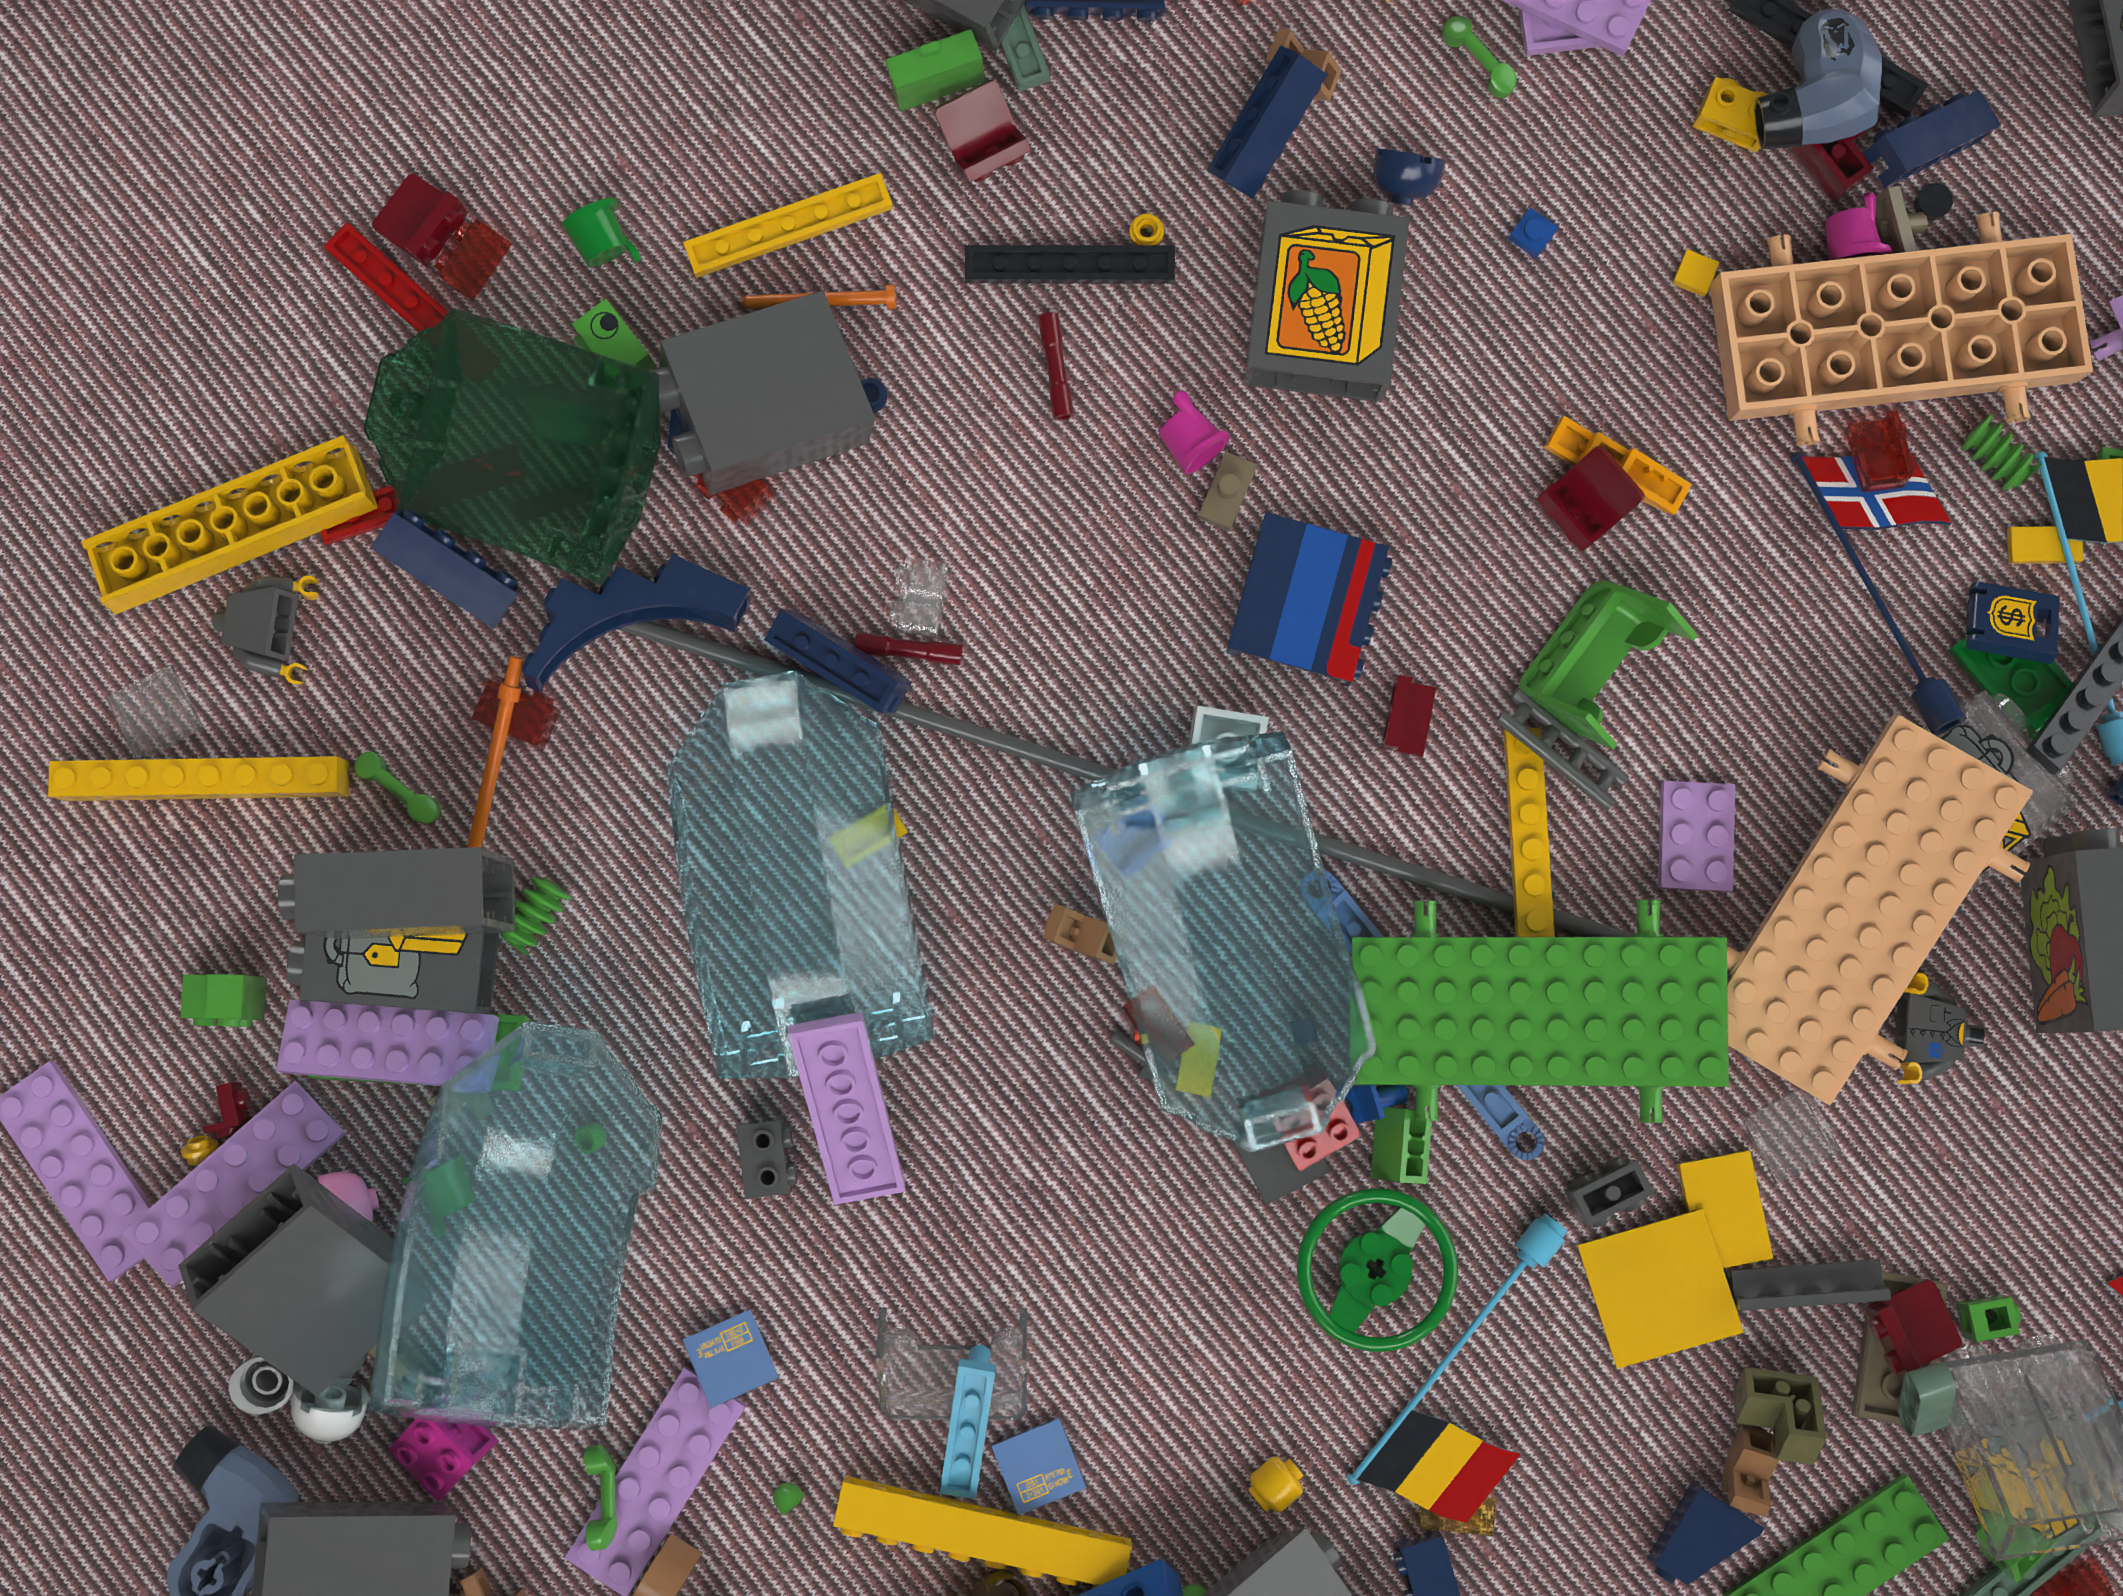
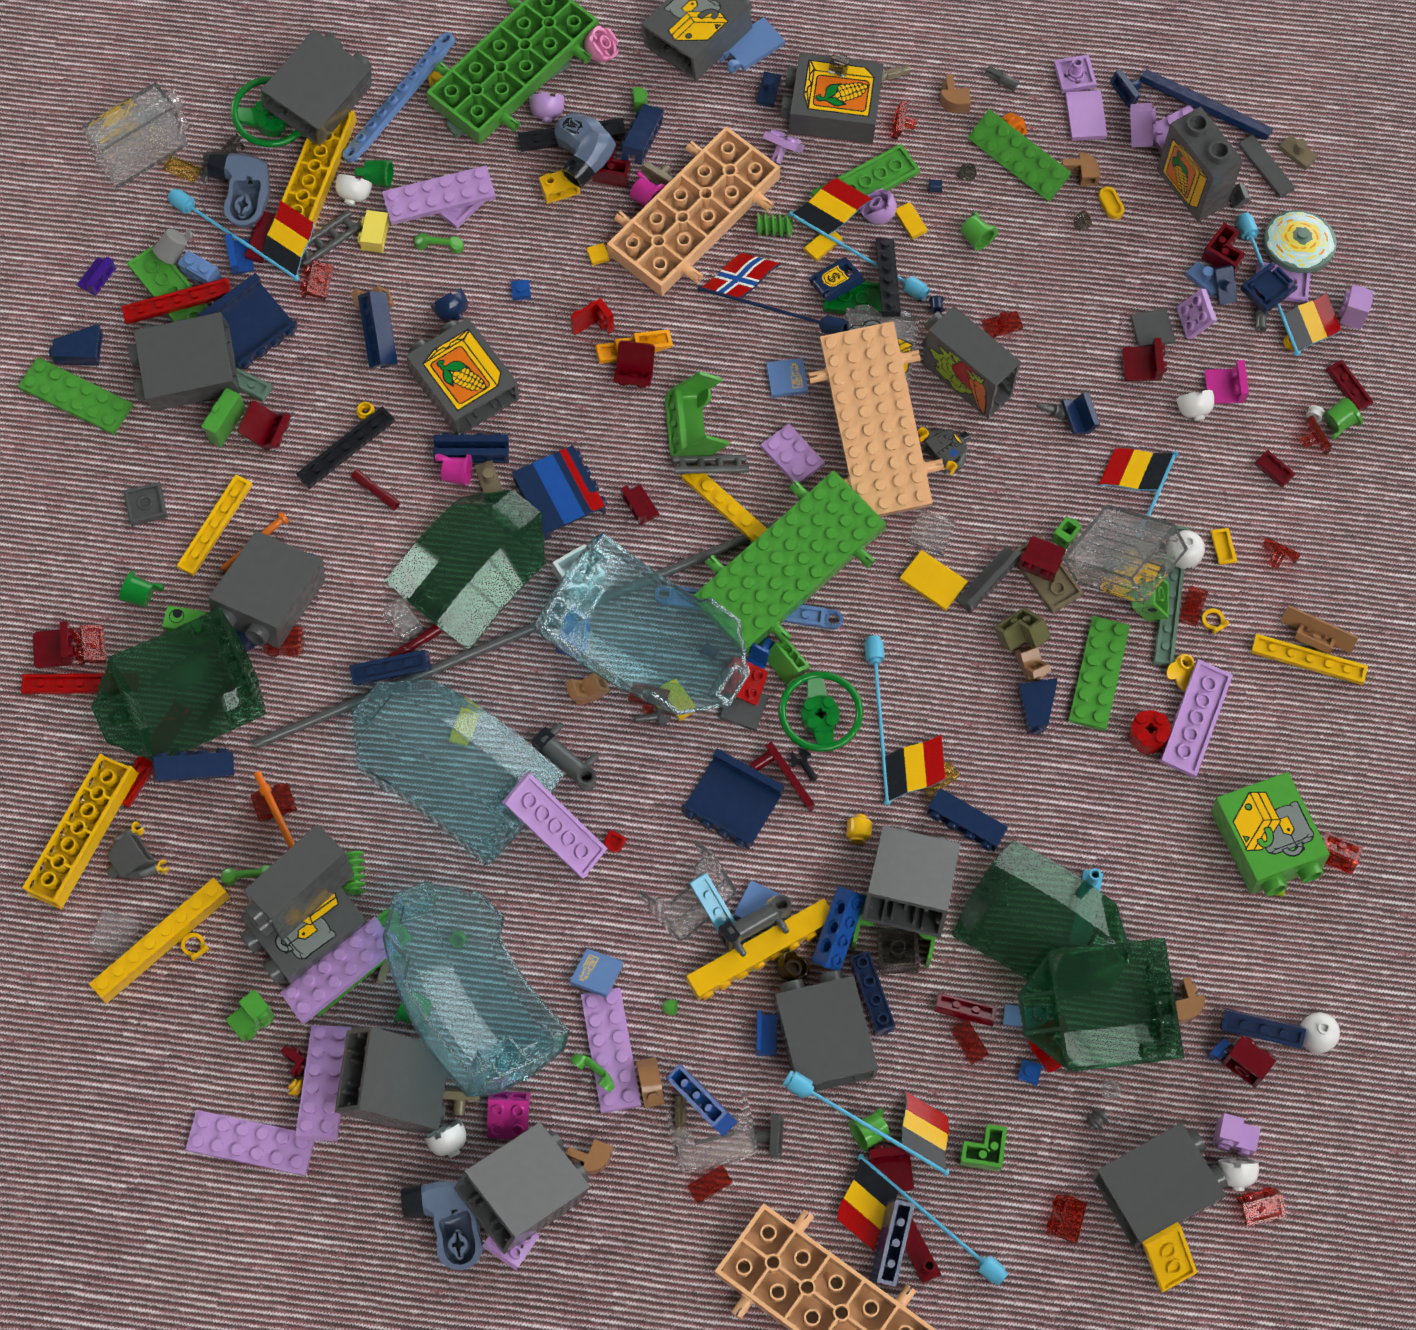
camera: 45 degrees left, 15 degrees down
light grey hat [228,1354,296,1415] -> none
dark blue arch [522,554,751,692] -> none
dark grey brick [736,1119,797,1199] -> none
dark grey brick [1564,1156,1655,1228] -> none
yellow piece [1577,1208,1744,1369] -> none
clear red bracket [1845,410,1916,492] -> none
sand green beam [1898,1362,1956,1438] -> none
black tile [1914,183,1953,221] -> none
none -> dark grey tile [123,482,168,526]
none -> yellow piece [181,933,209,962]
none -> clear green windscreen [385,490,546,650]
none -> dark blue brick [433,433,509,463]
none -> dark grey piece [532,722,599,791]
none -> red bracket [570,298,614,336]
none -> red tile [604,829,627,853]
none -> bright green brick [633,87,648,112]
none -> dark blue panel [681,749,785,849]
none -> dark grey piece [718,895,792,957]
none -> dark red piece [749,741,816,812]
none -> medium blue tile [766,358,808,398]
none -> black bar [791,748,818,782]

